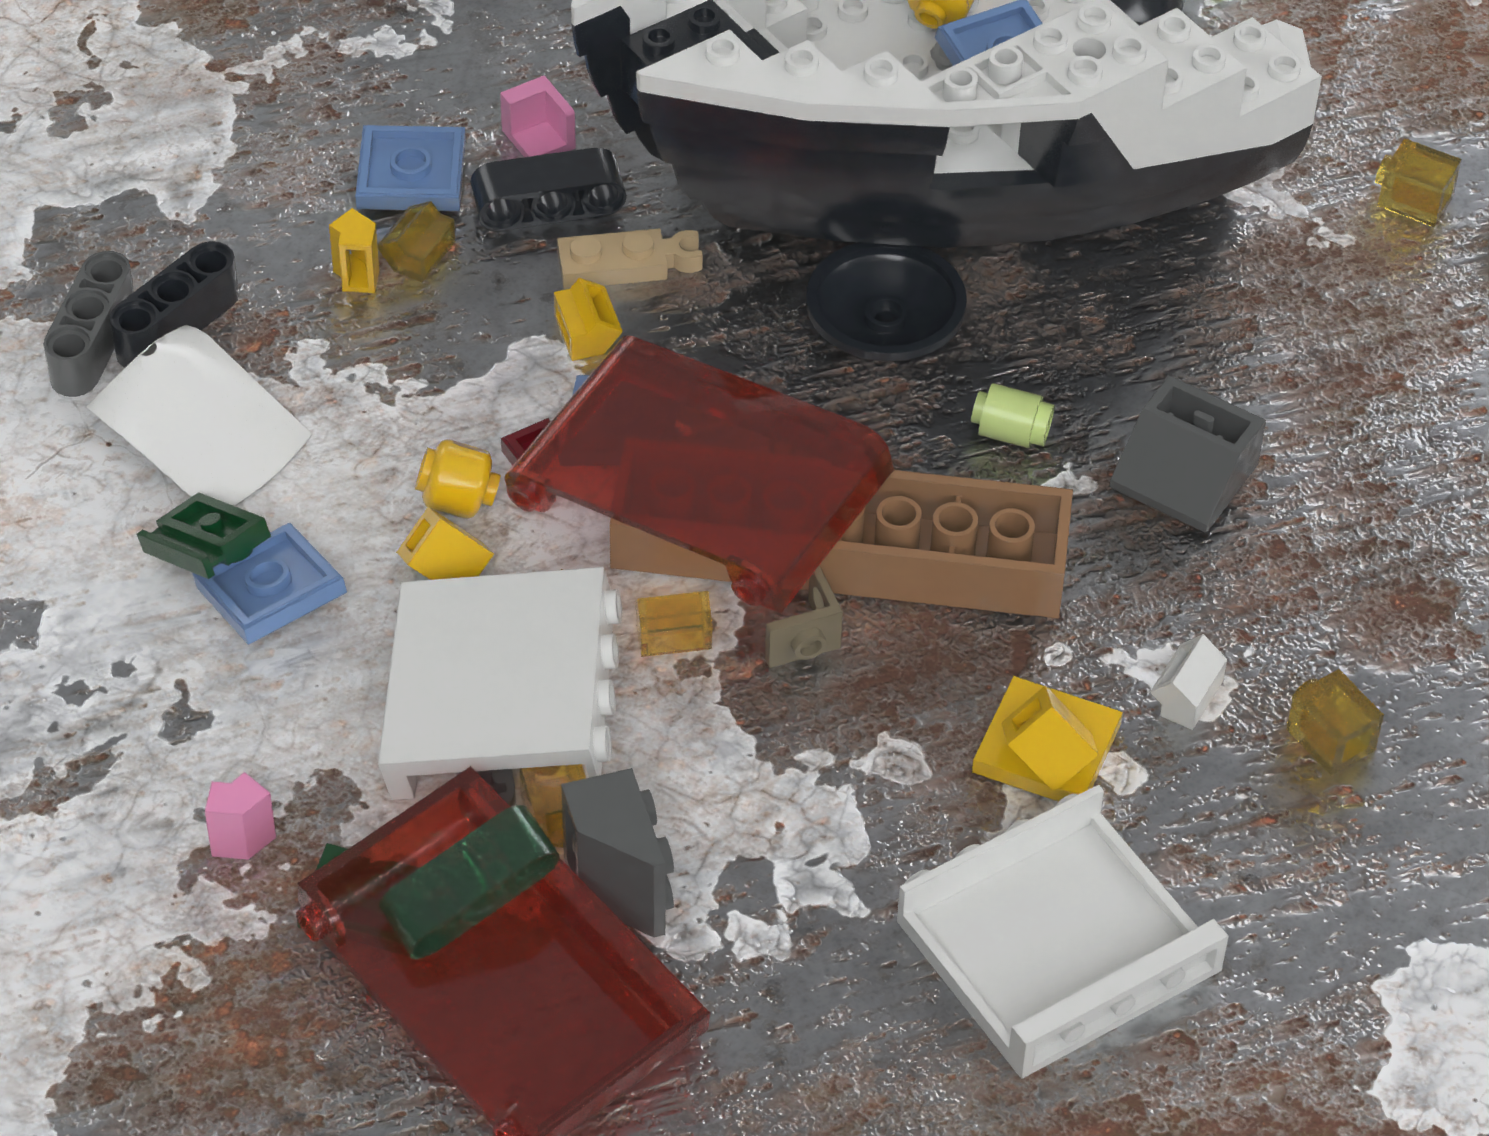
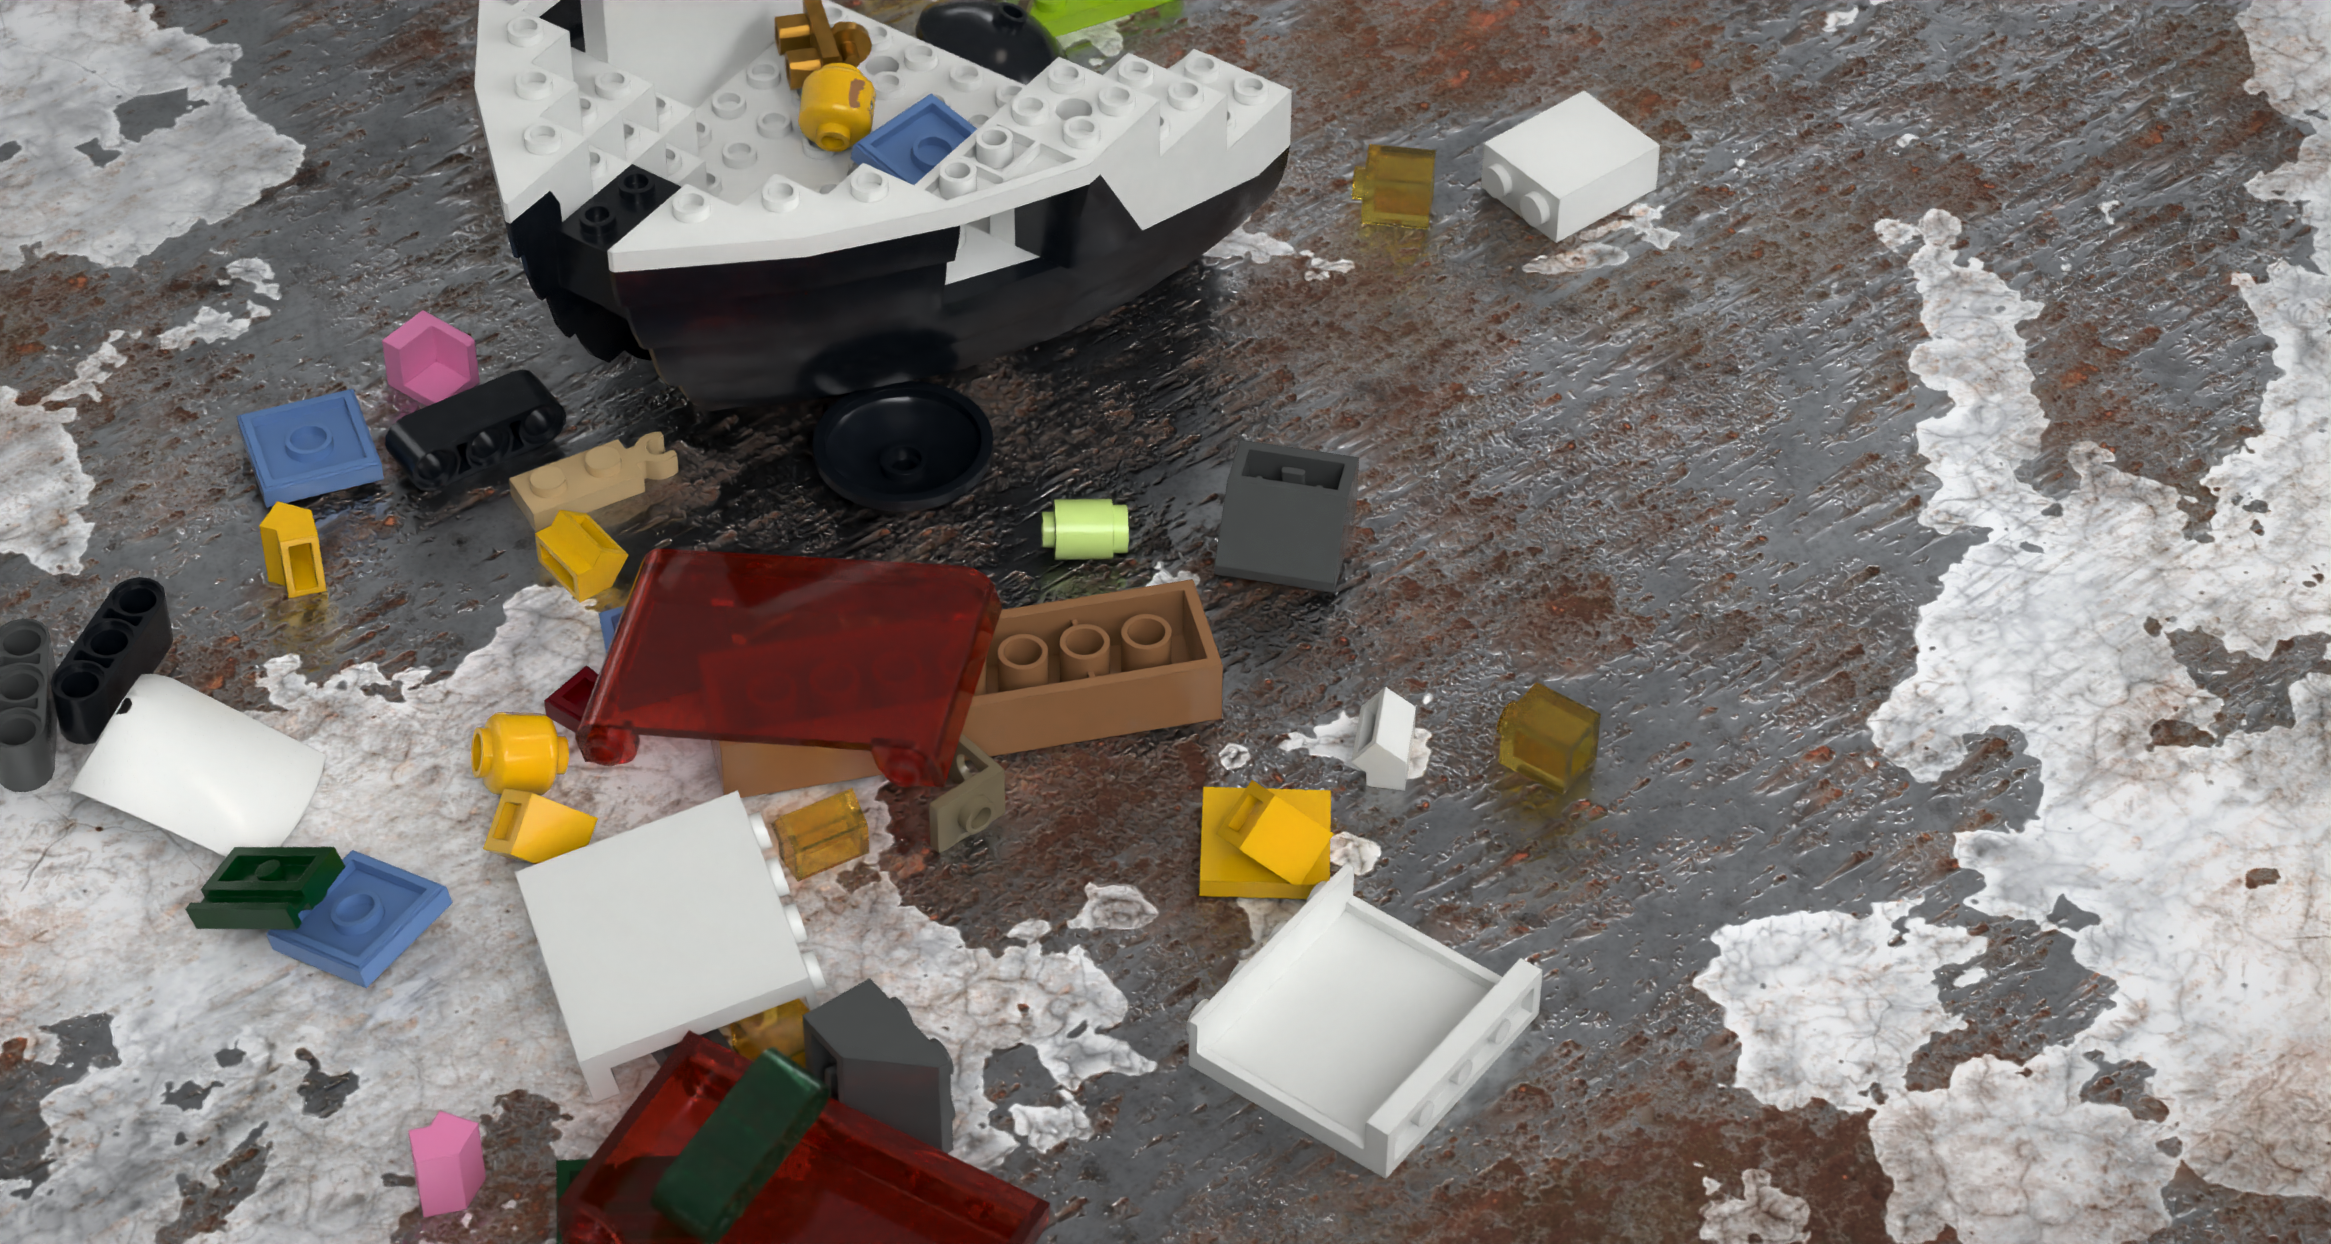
camera: 20 degrees left, 5 degrees down
clear yellow piece [377,201,456,282] -> none

